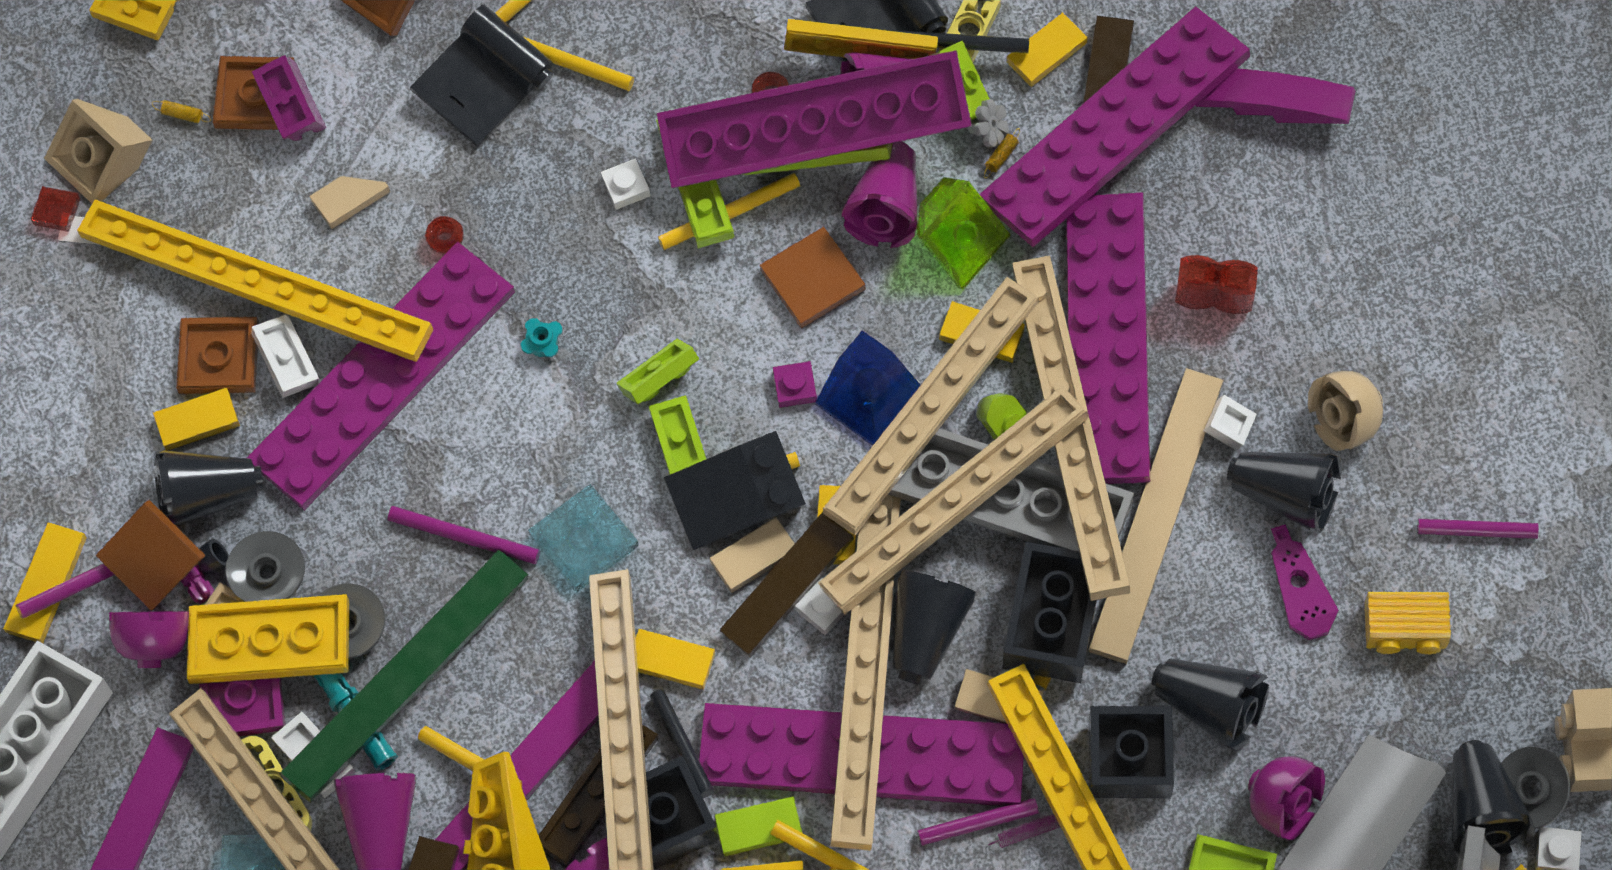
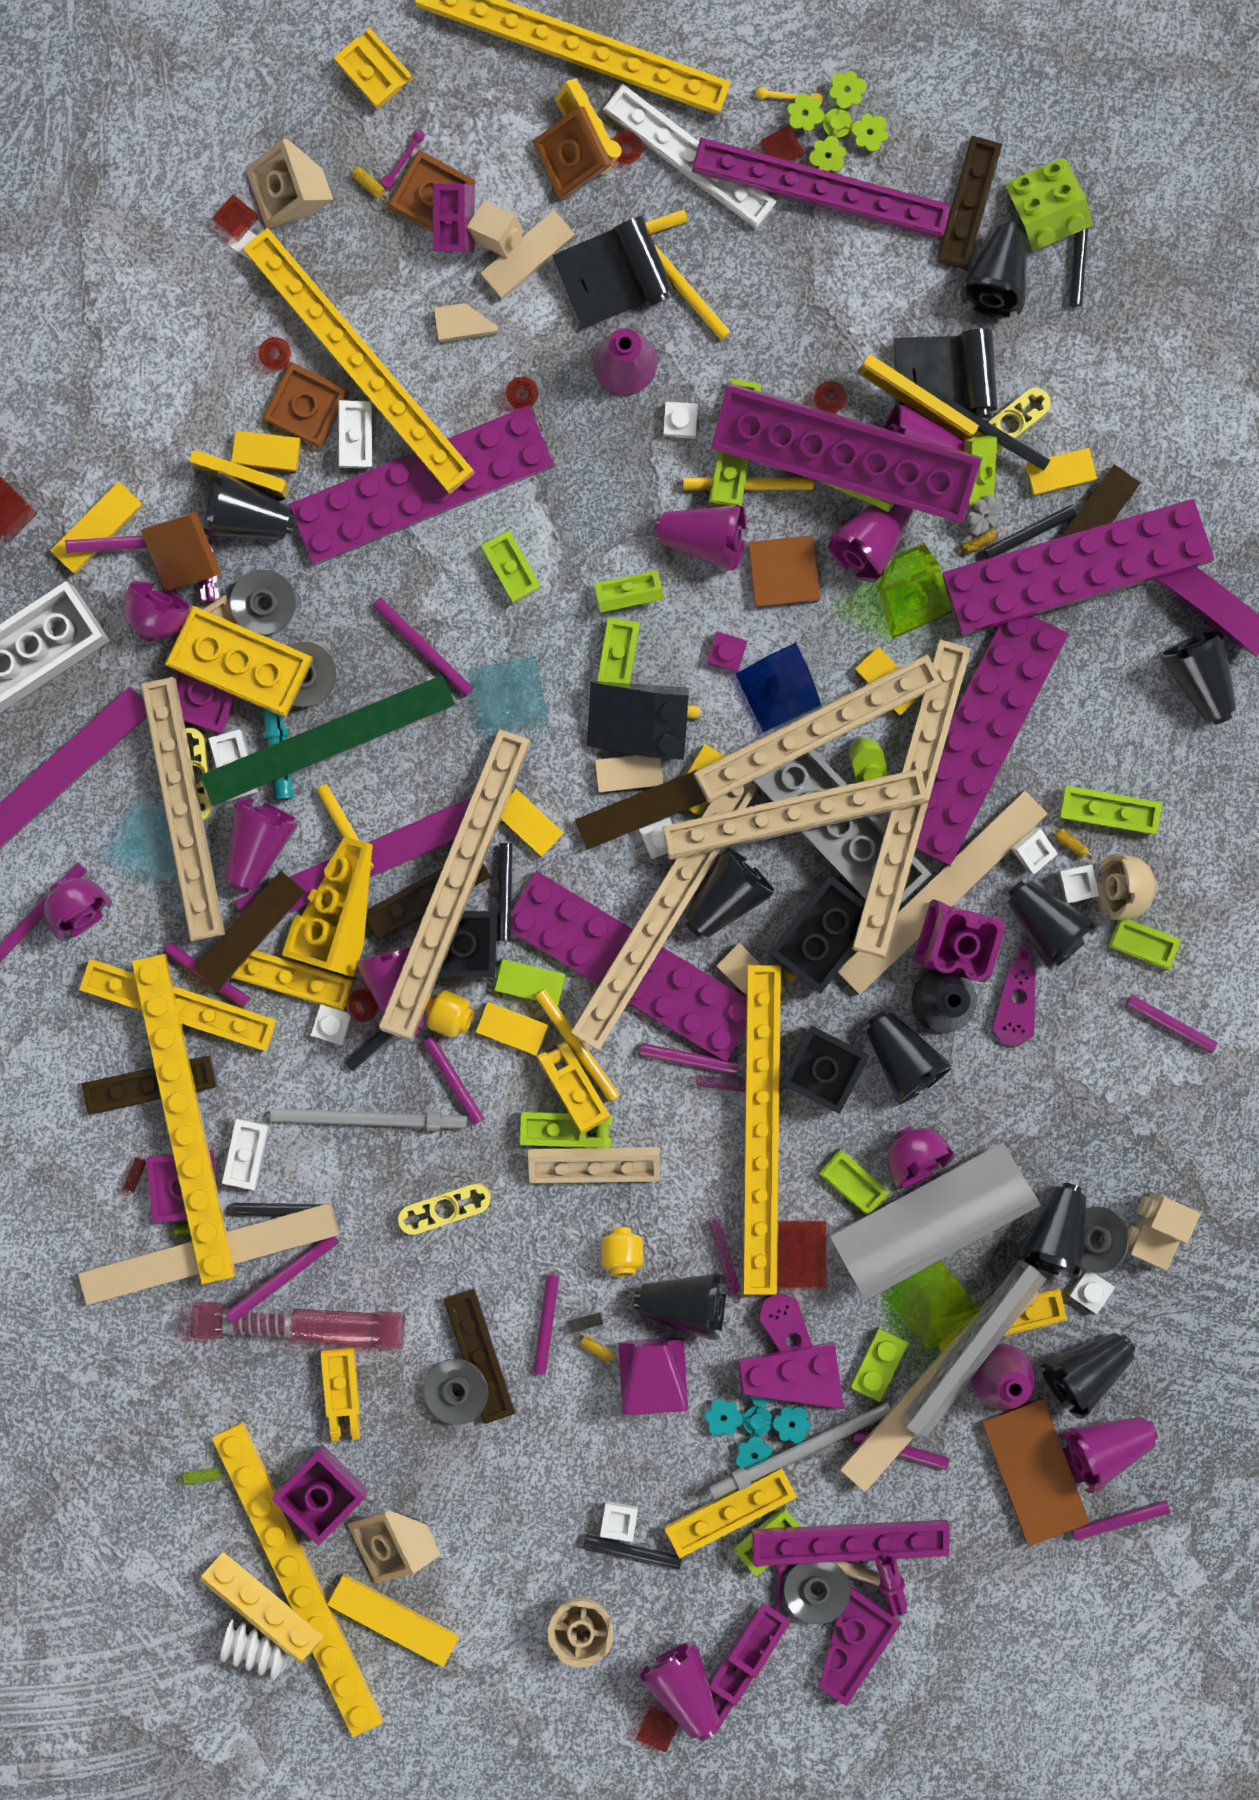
camera: 20 degrees right, 20 degrees up
black hinge [199,539,229,574] -> none
teal plate [521,318,563,357] -> none
clear red brick [1175,255,1258,314] -> none
yellow brick [1364,592,1451,654] -> none
none -> yellow tile [189,450,290,499]
none -> clear red plate [258,337,291,370]
none -> magenta hinge [382,130,425,189]
none -> tan brick [467,201,524,258]
none -> tan tile [480,210,575,300]
none -> lime plate [481,530,541,604]
none -> magenta cone [593,328,658,396]
none -> magenta cone [654,505,747,571]
none -> black cone [911,970,977,1033]
none -> magenta piece [914,899,1005,983]
none -> black bar [983,505,1076,559]
none -> yellow piece [1050,826,1094,861]
none -> lime plate [1058,785,1163,835]
none -> white plate [1058,864,1099,903]
none -> lime tile [1107,919,1182,970]
none -> black cone [1160,629,1236,725]

